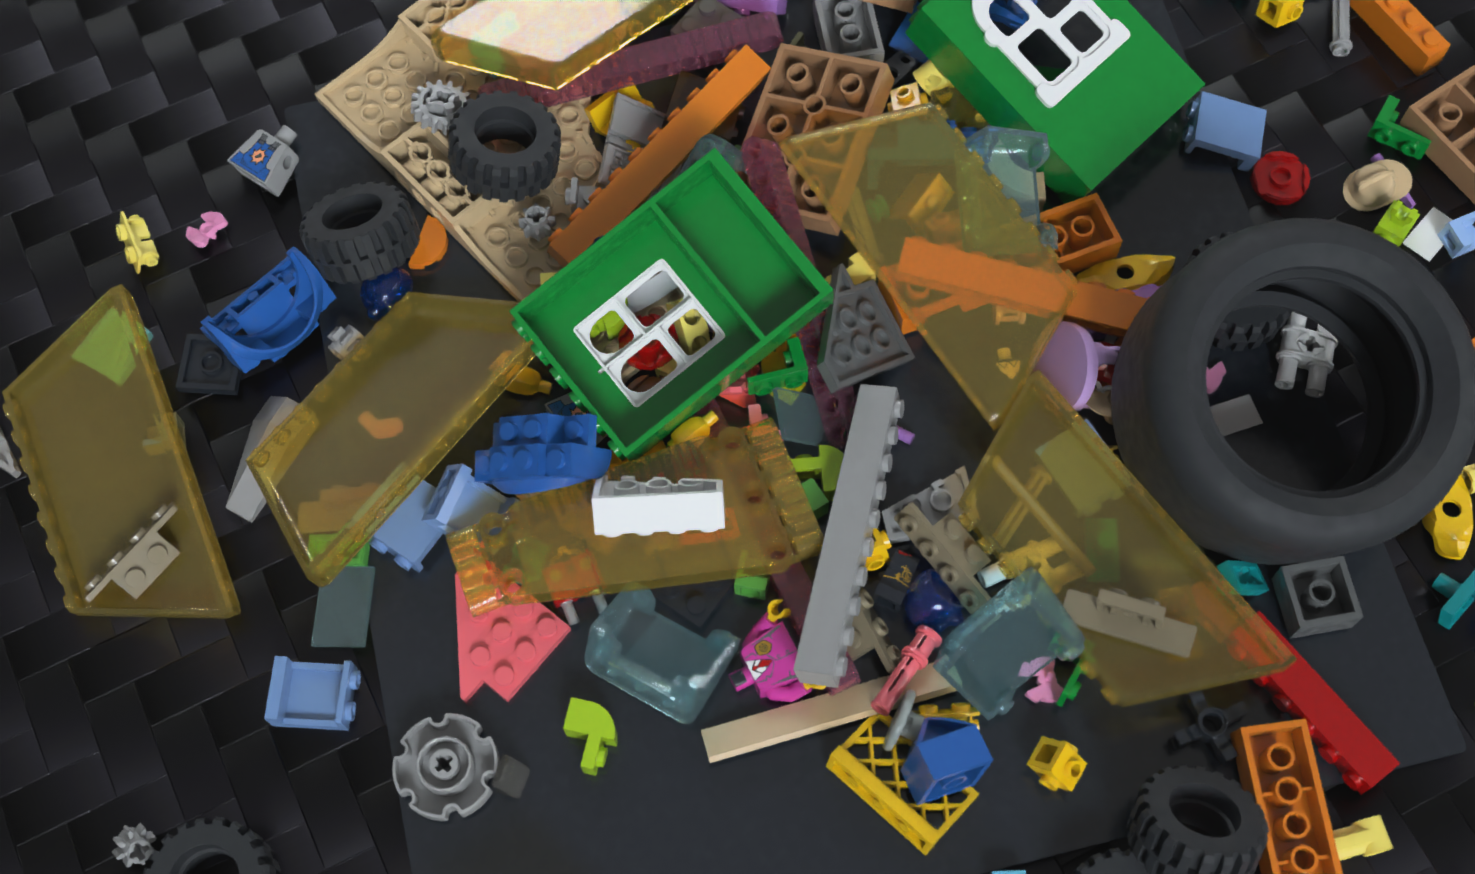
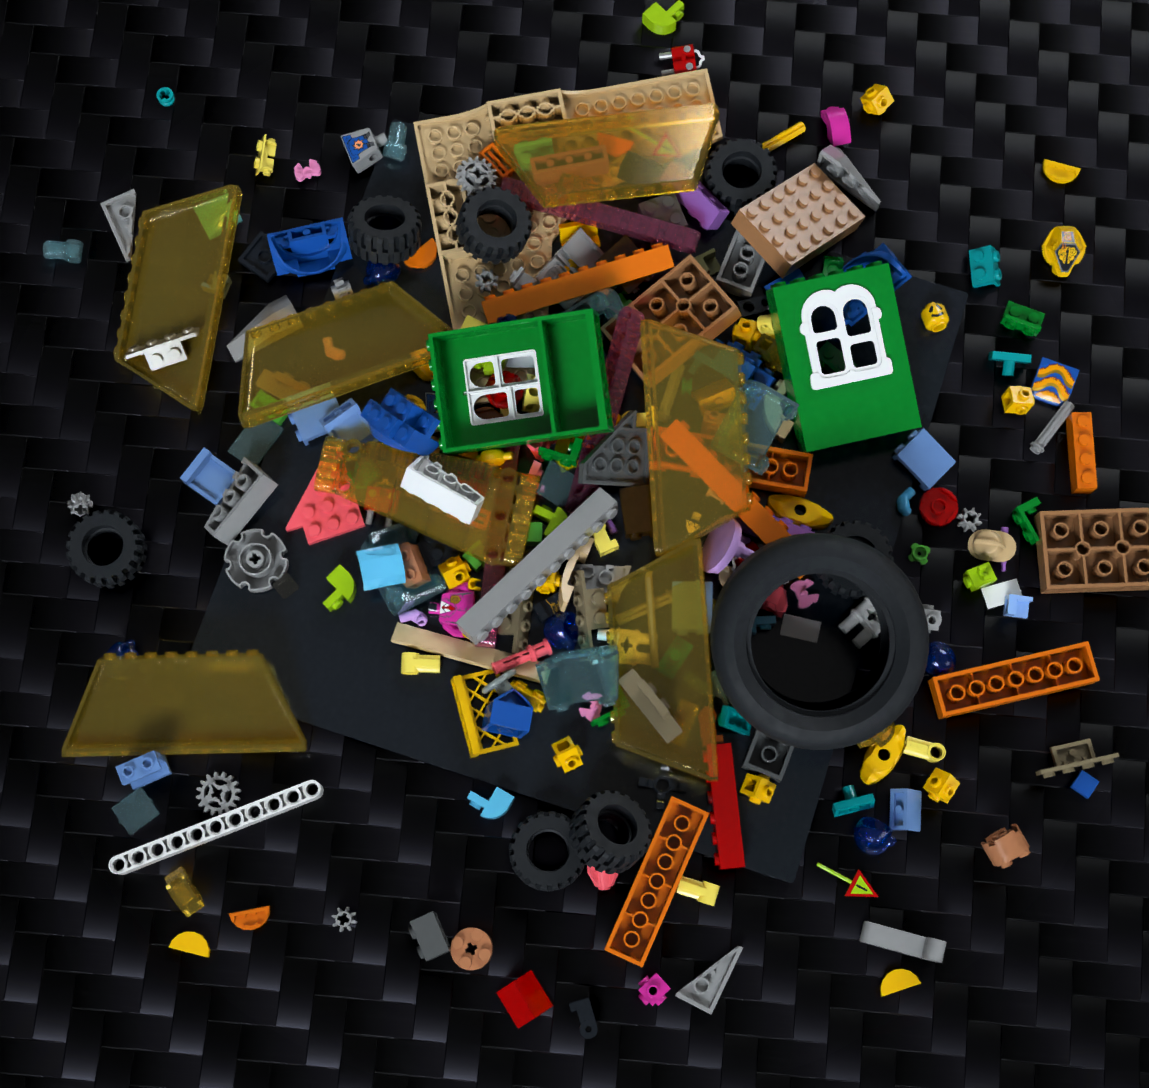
camera: 30 degrees right, 10 degrees up
none -> light grey wedge [204,457,278,545]
none -> medium azure slope [356,543,406,591]
none -> clear light blue piece [383,122,407,162]
none -> lavender arm [398,609,428,626]
none -> nougat brick [399,542,431,589]
none -> light yellow piece [401,652,441,675]
none -> yellow brick [438,555,471,590]
none -> orange tile [478,142,518,182]
none -> tan slope [558,538,594,612]
none -> light yellow leg [591,524,619,557]
none -> dark brown brick [618,483,665,541]
none -> yellow brick [740,773,776,805]
none -> dark azure arm [897,487,916,516]
none -> light grey gear [956,508,982,532]

